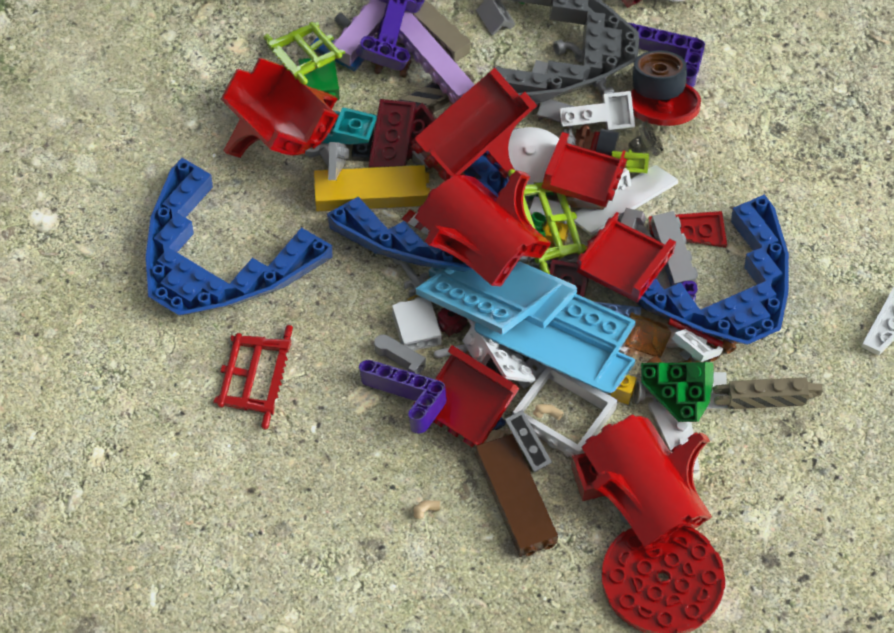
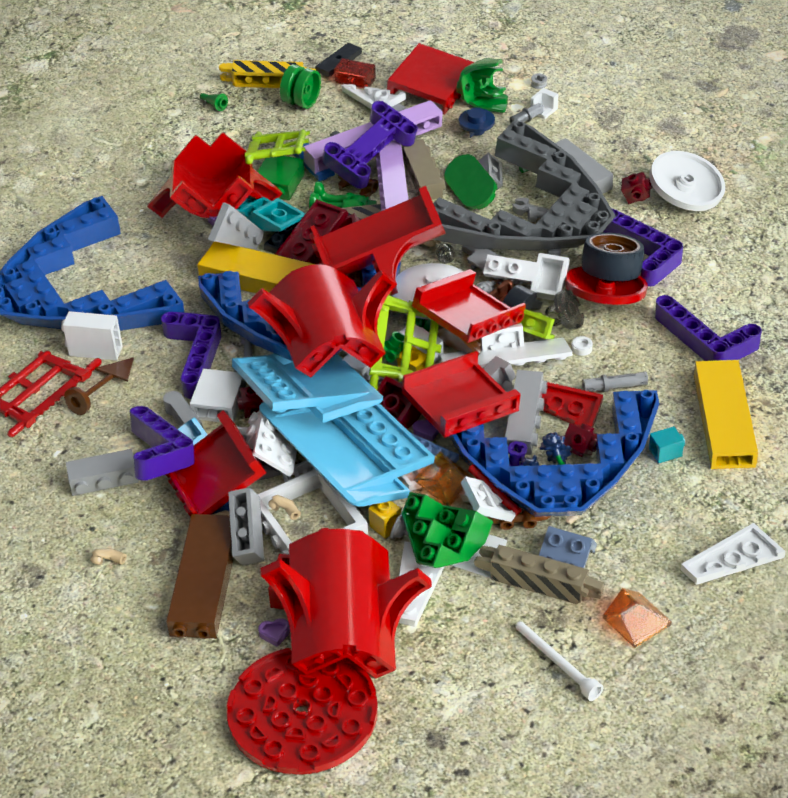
camera: 30 degrees right, 15 degrees down
none -> white brick [61,311,123,360]
none -> reddish brown piece [64,357,134,415]
none -> light grey brick [66,449,139,496]
none -> dark purple beam [161,312,222,399]
none -> medium azure panel [178,417,208,445]
none -> green cone [200,93,228,111]
none -> medium lavender tile [258,619,290,647]
none -> green piece [309,181,377,209]
none -> medium lavender tile [413,419,439,442]
none -> green tile [444,154,497,210]
none -> light grey bar [512,197,549,216]
none -> white piece [515,622,603,701]
none -> dark blue plant [523,432,572,466]
none -> sand blue bracket [539,526,597,568]
none -> dark red brick [563,423,597,457]
none -> white tile [571,336,593,356]
none -> light grey pin [582,371,648,392]
none -> clear orange slope [603,588,672,648]
none -> teal brick [649,426,685,464]
none -> dark purple beam [655,295,762,361]
none -> yellow brick [694,360,758,469]

